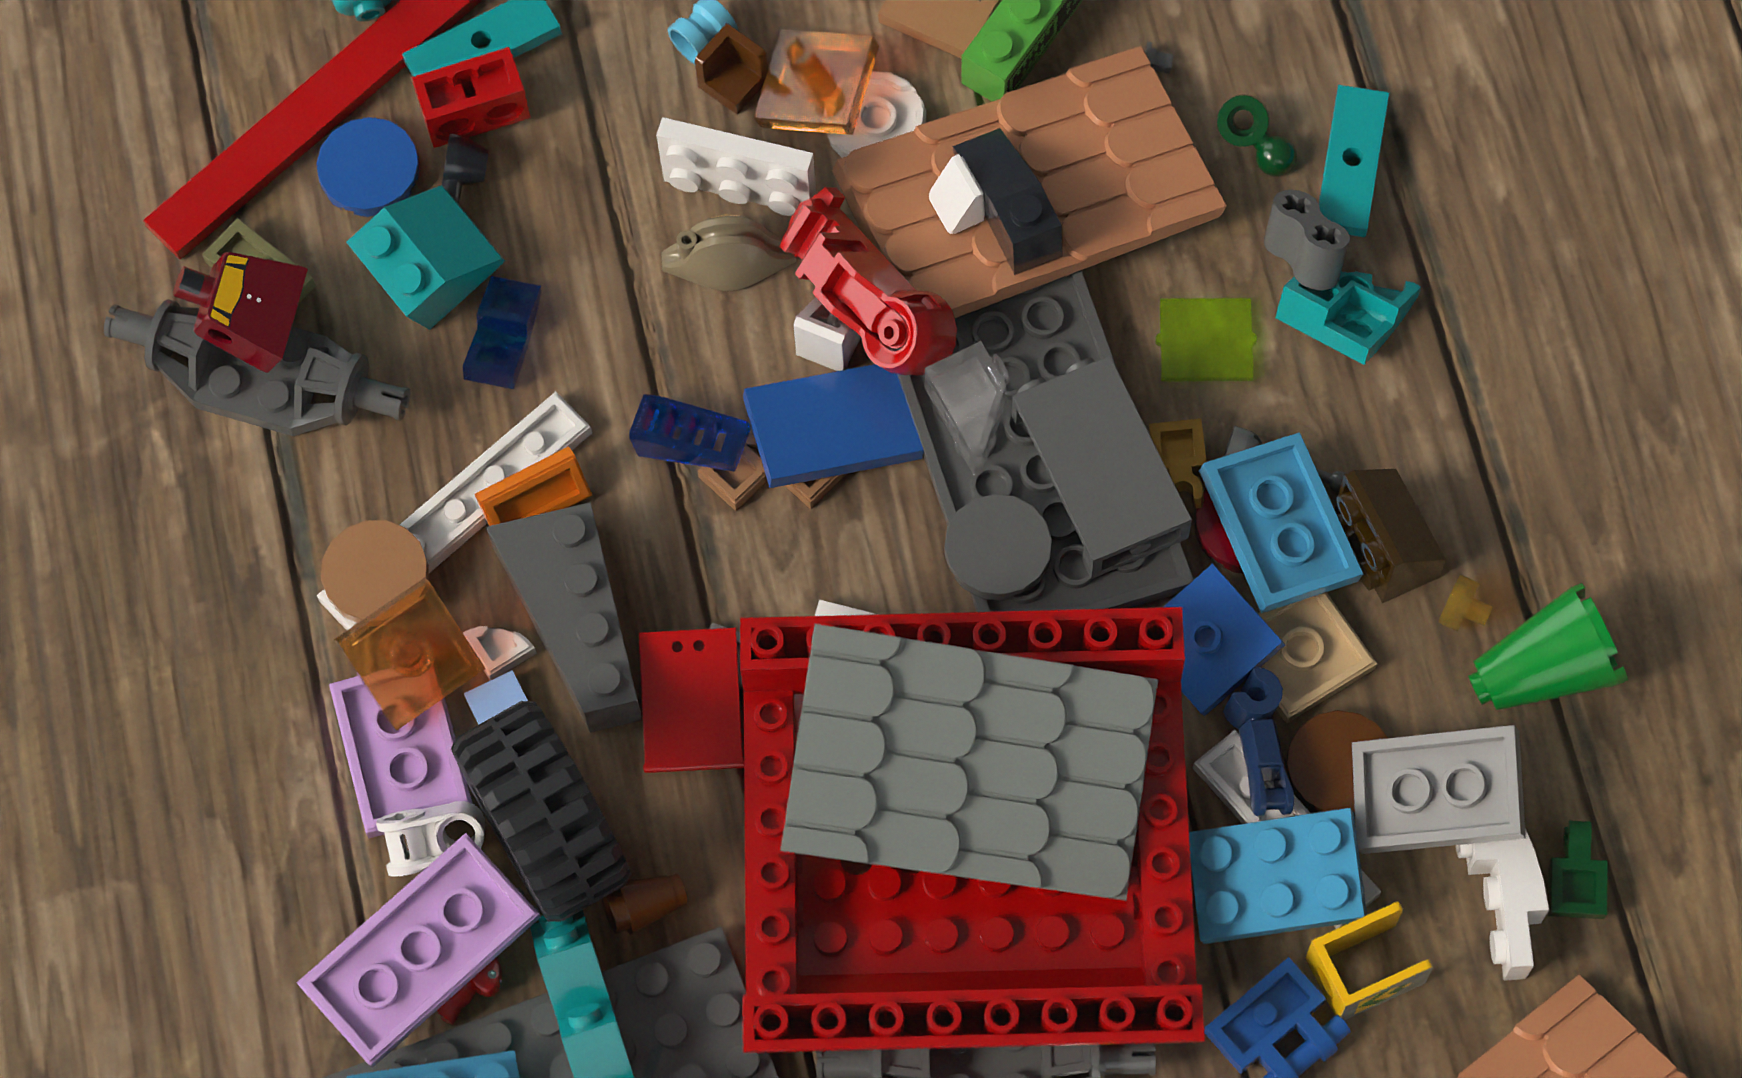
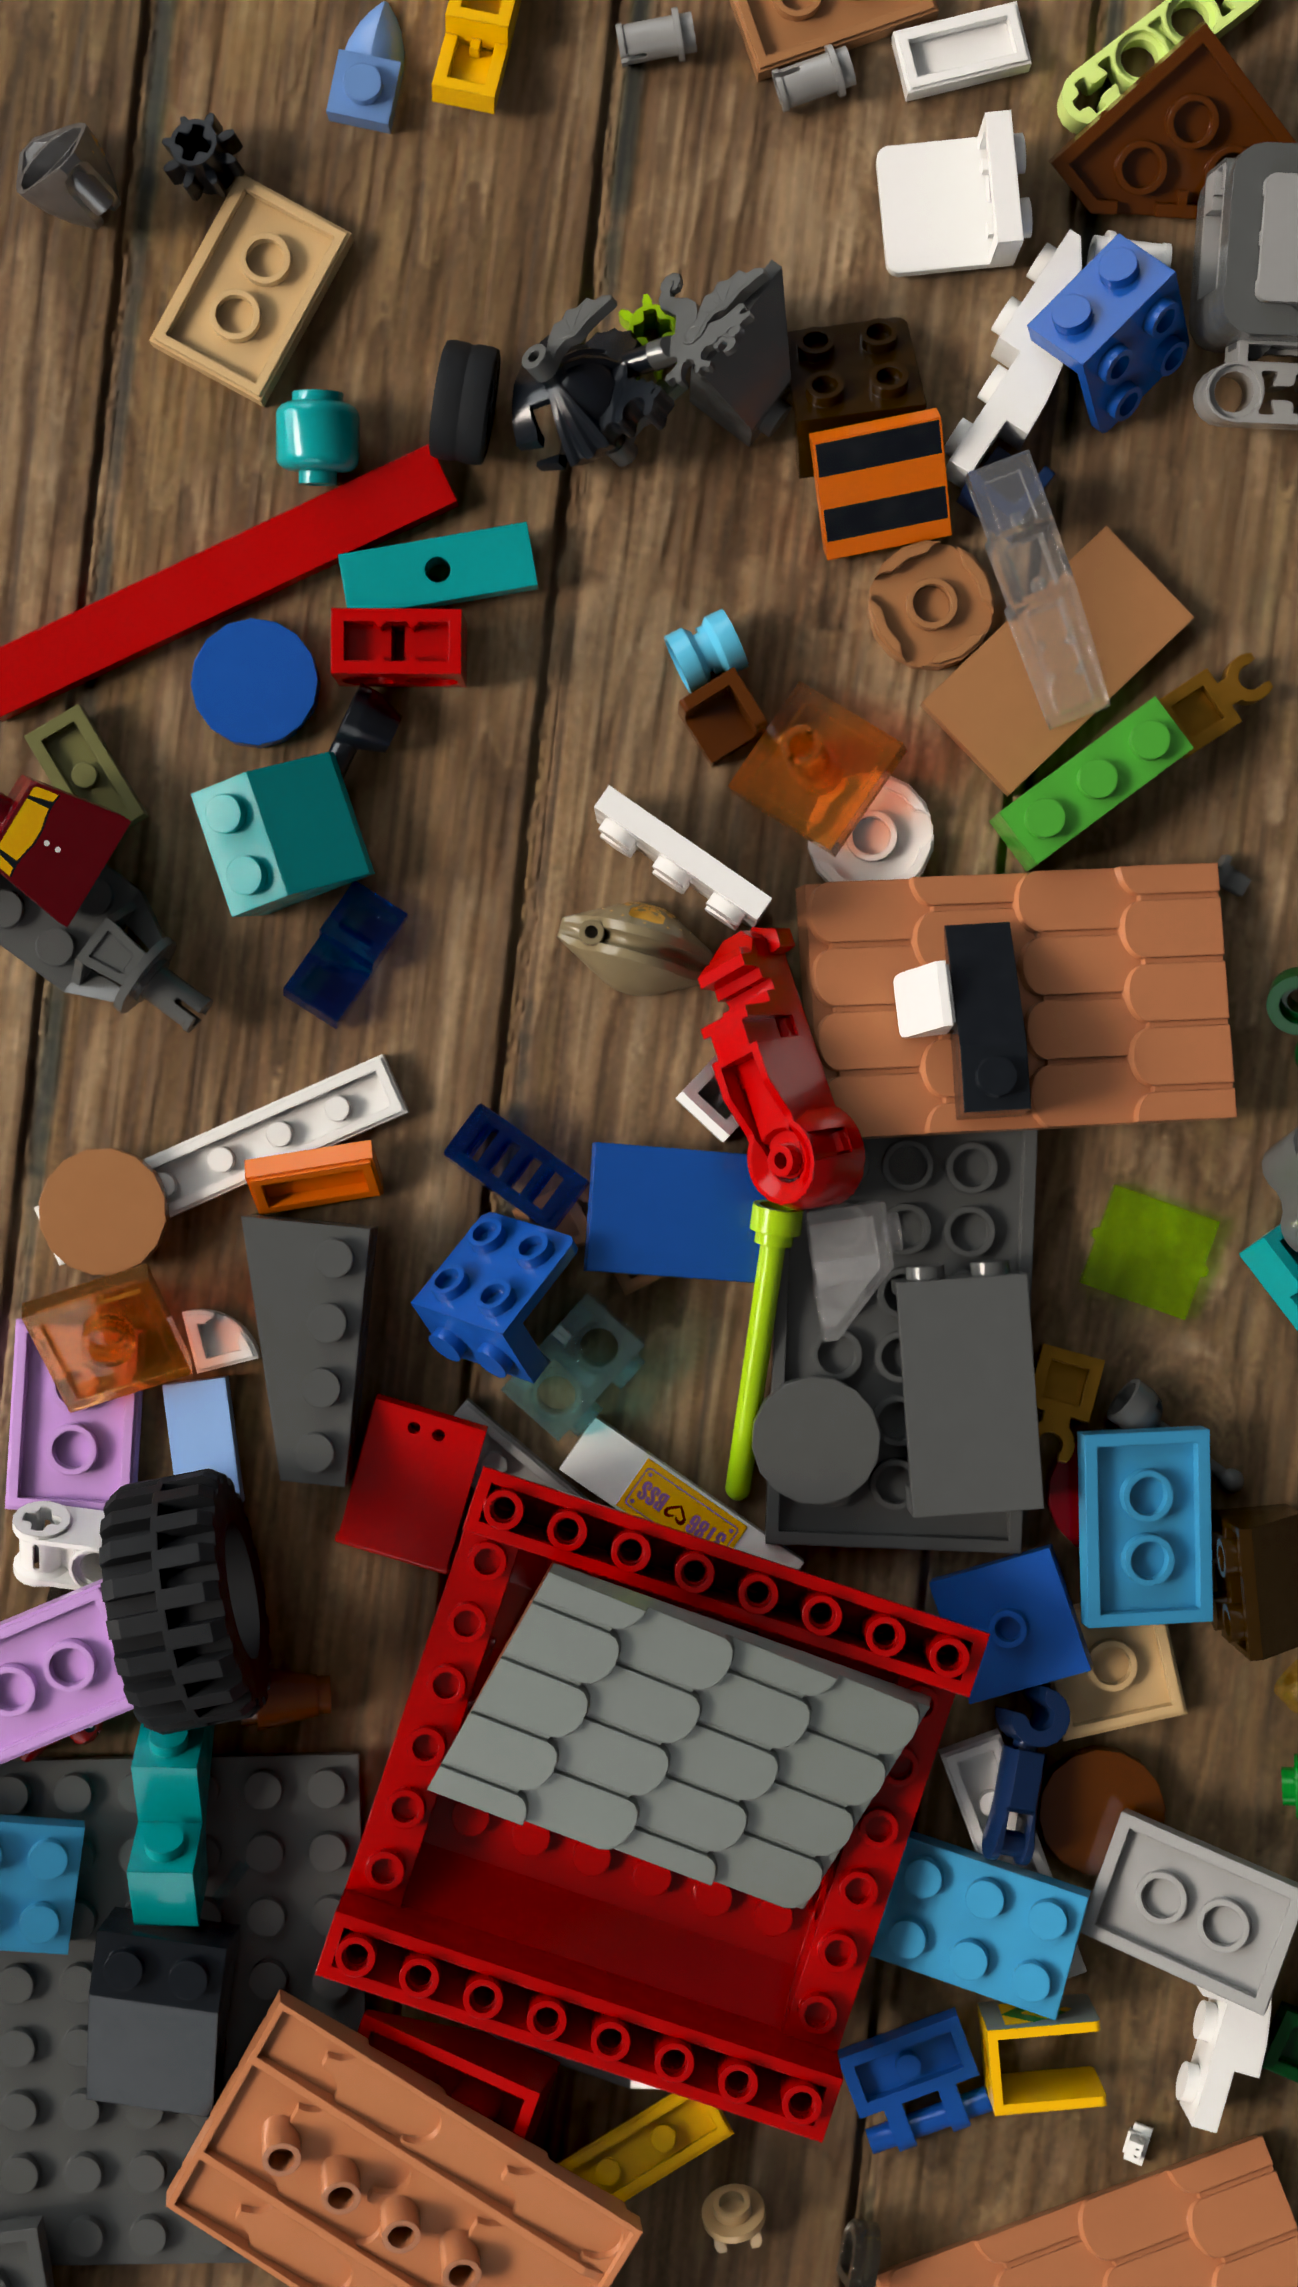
camera: 15 degrees right, 20 degrees up
none -> blue bracket [411,1212,578,1383]
none -> clear light blue brick [501,1290,645,1441]
none -> lime piece [725,1199,804,1501]
none -> white piece [1122,2121,1154,2166]

